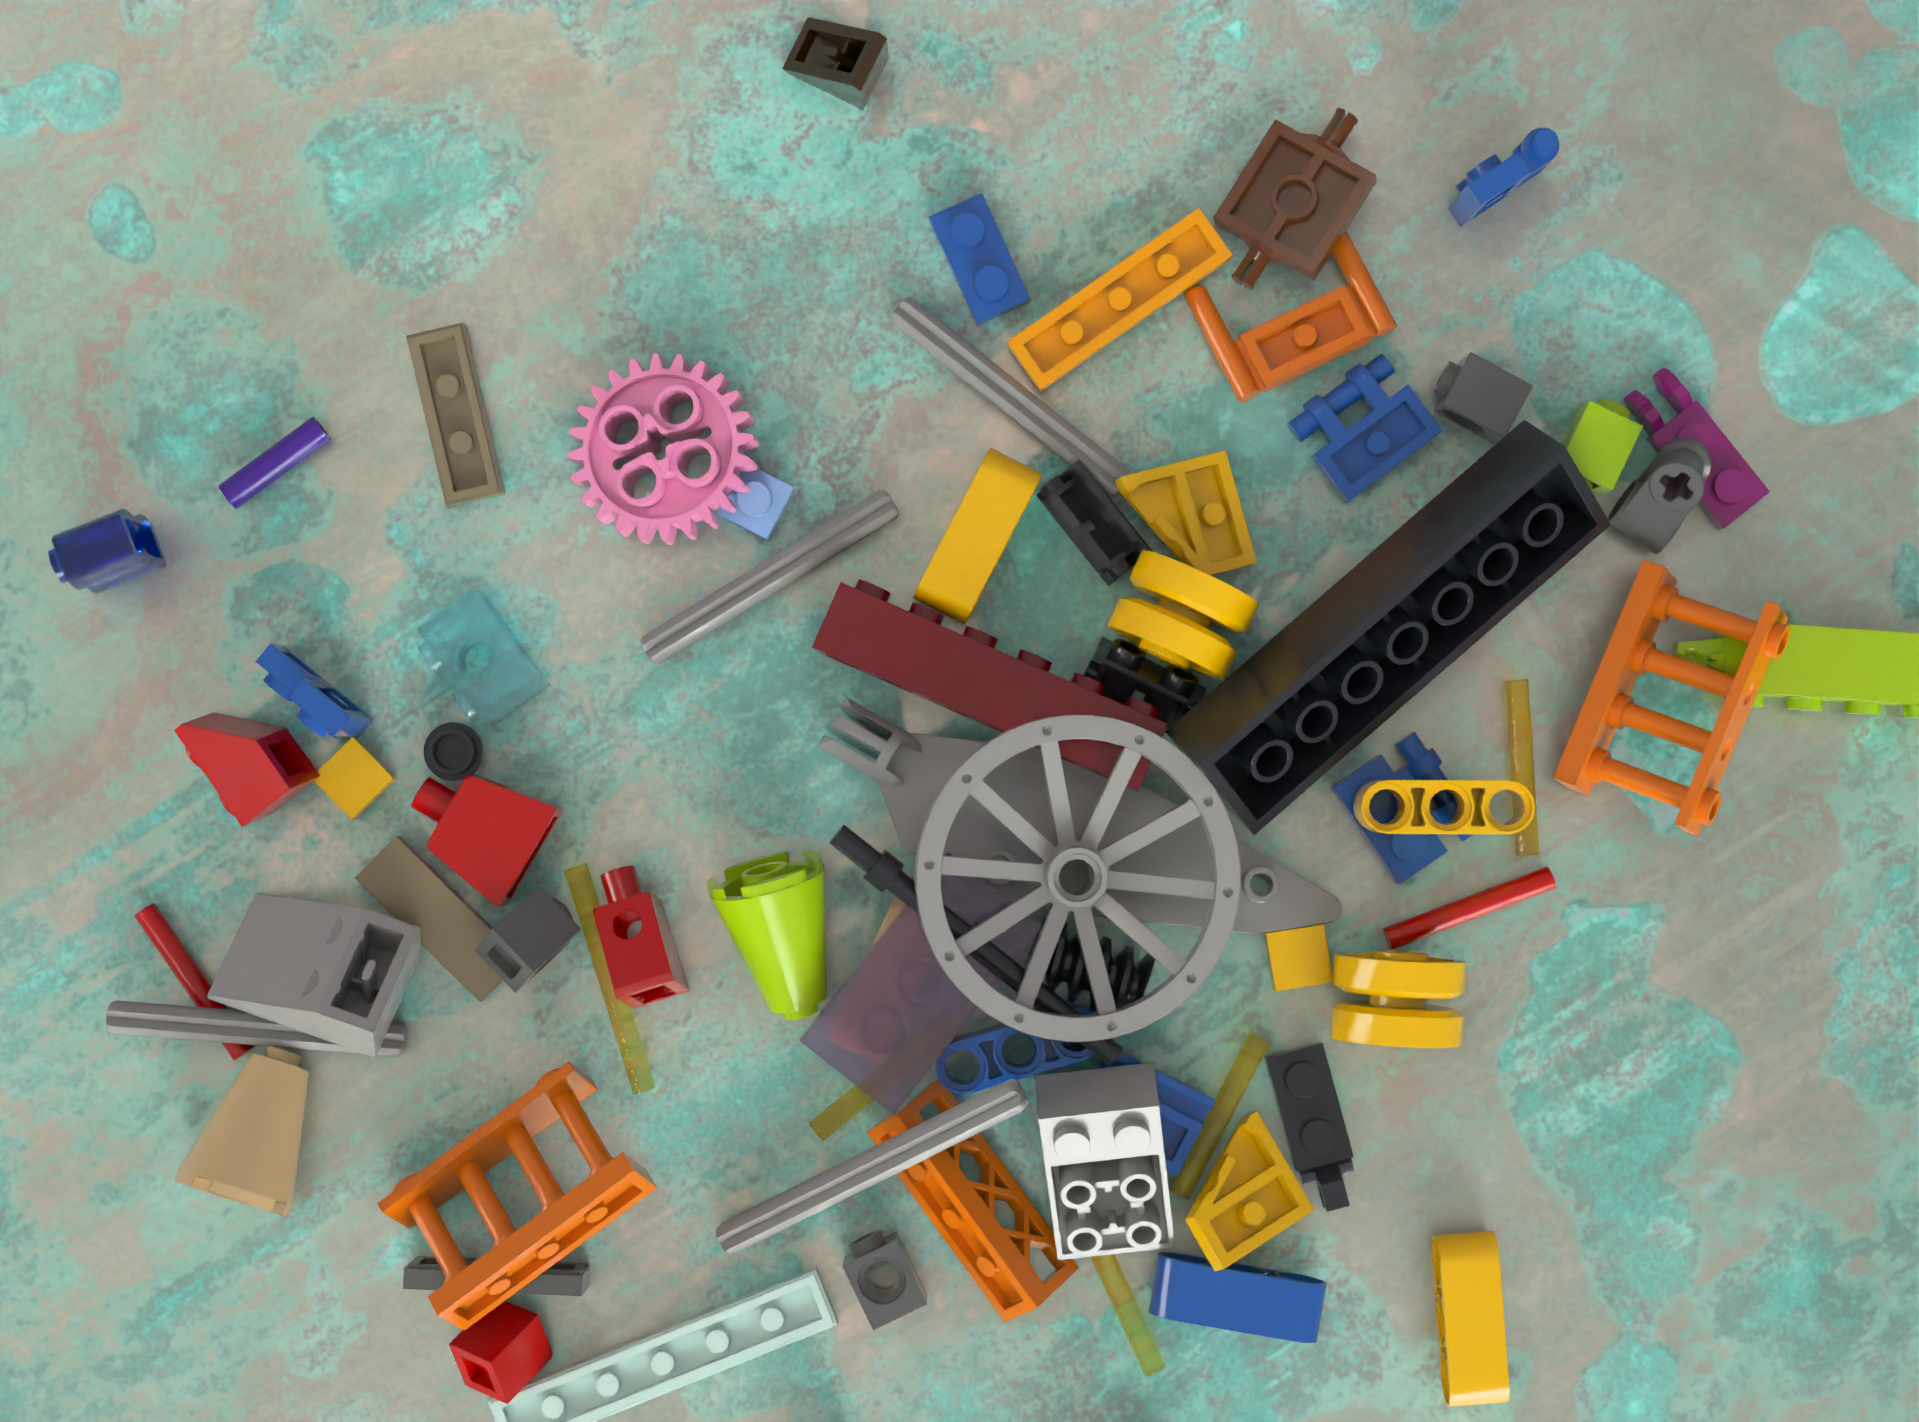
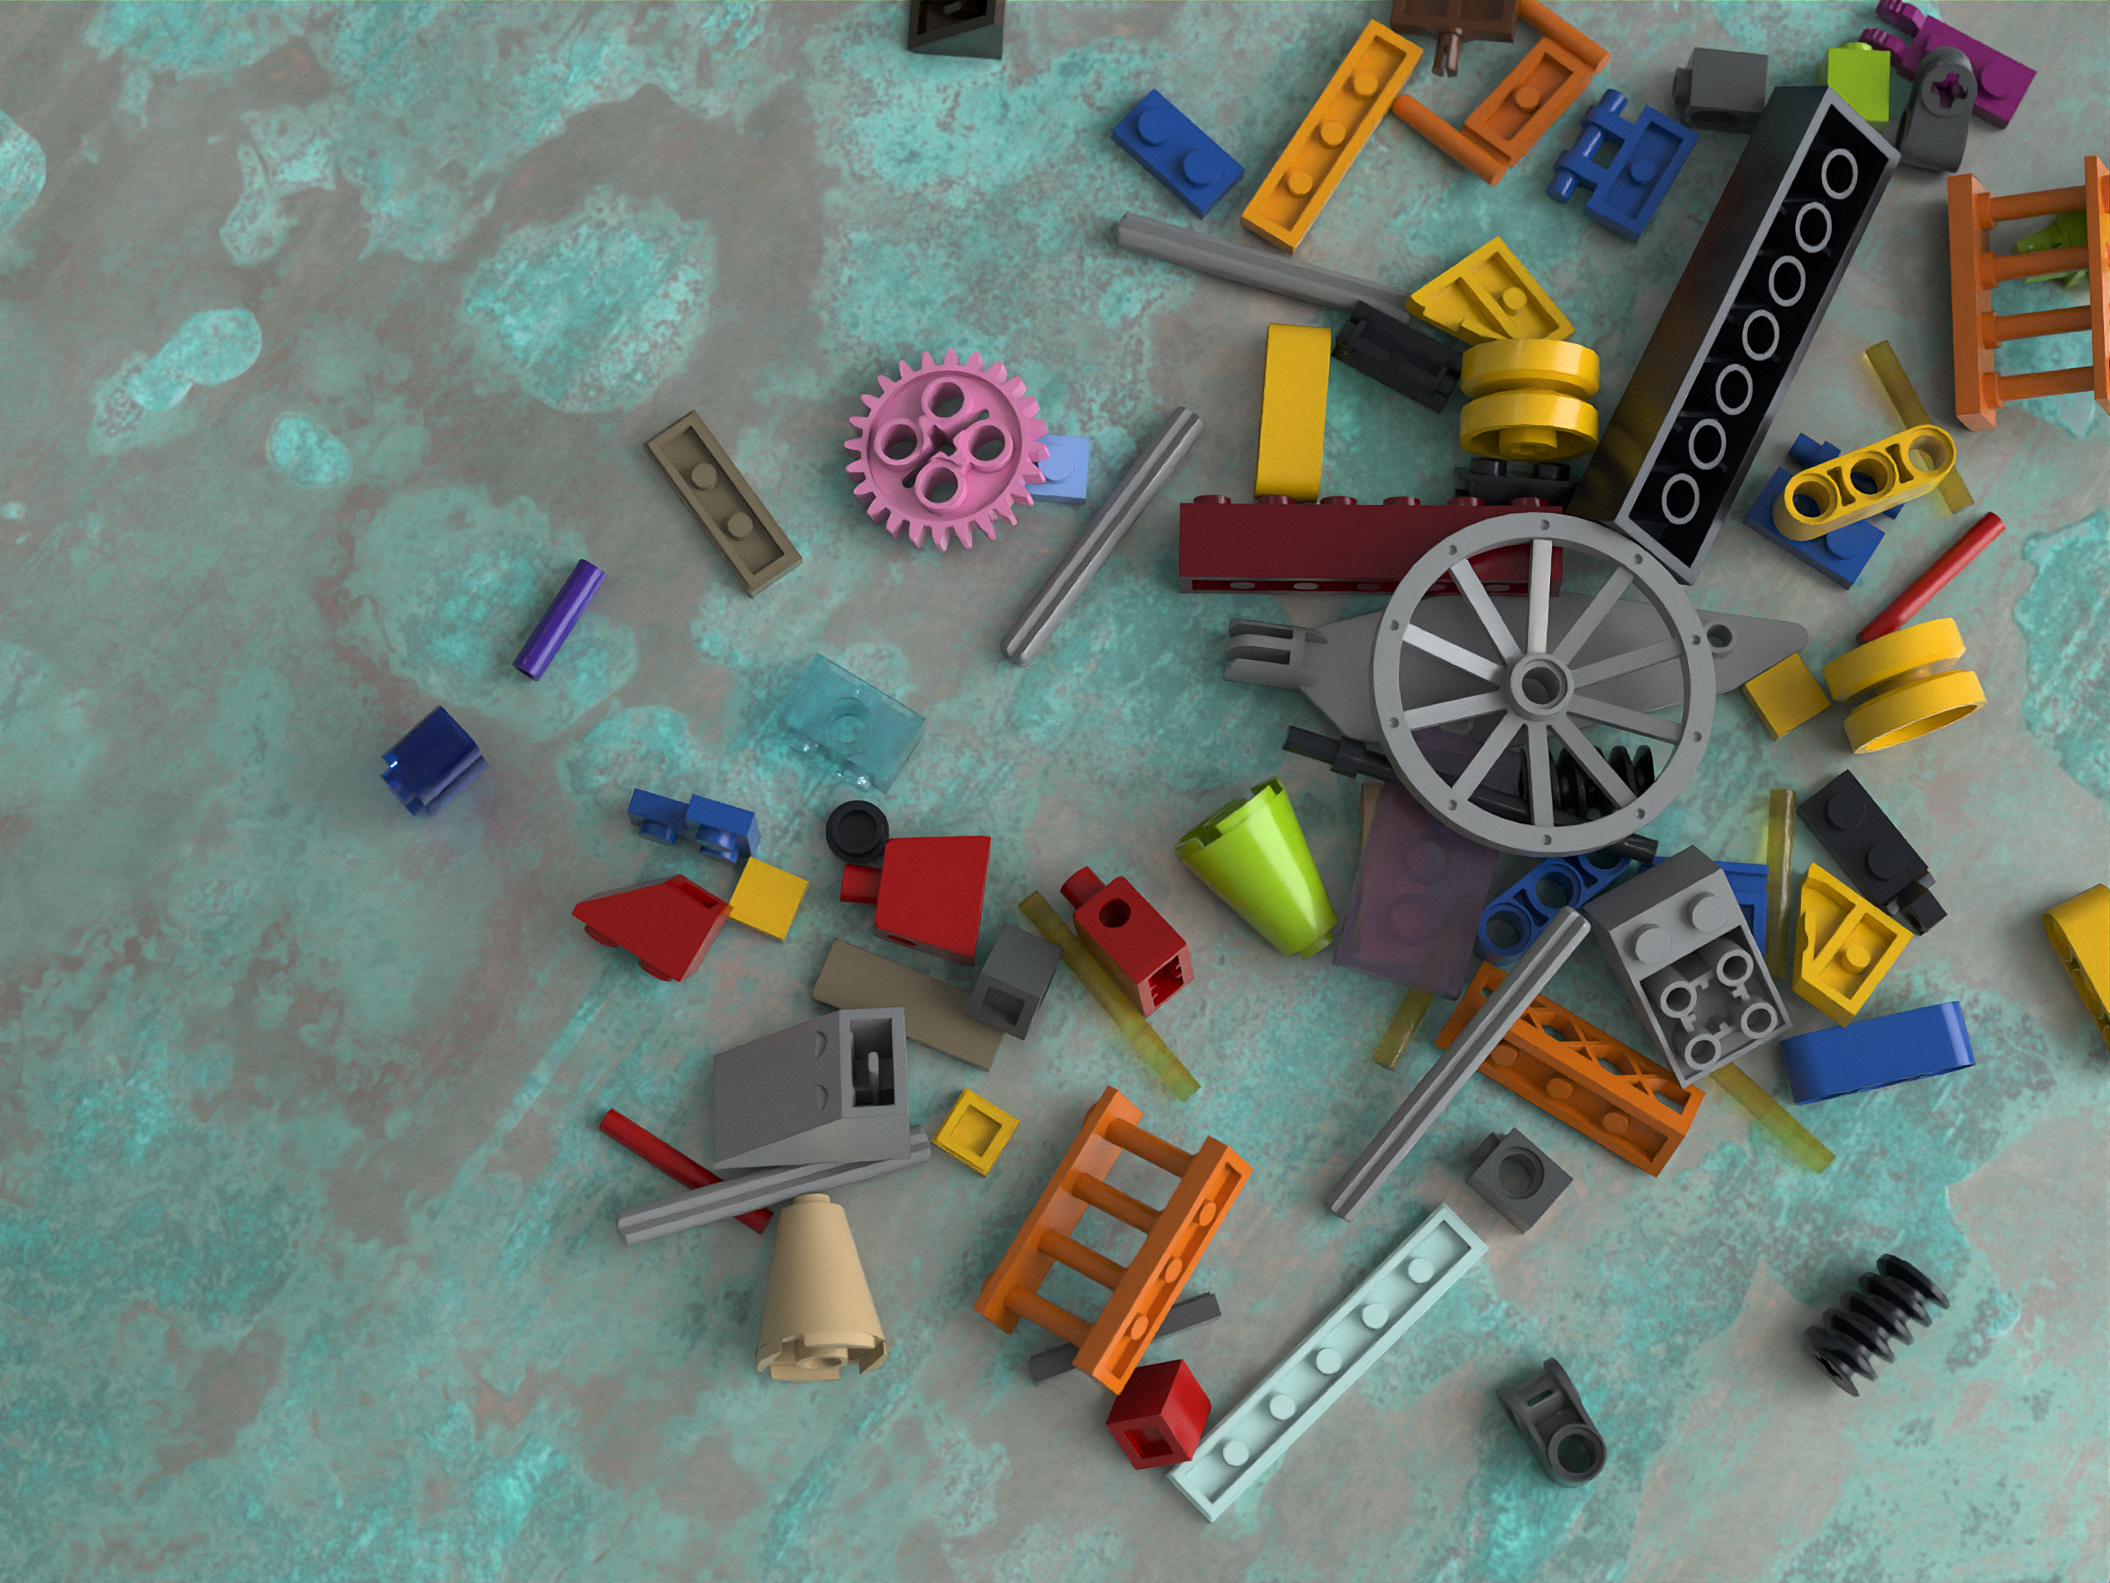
camera: 25 degrees left, 10 degrees down
none -> yellow tile [931,1087,1020,1178]

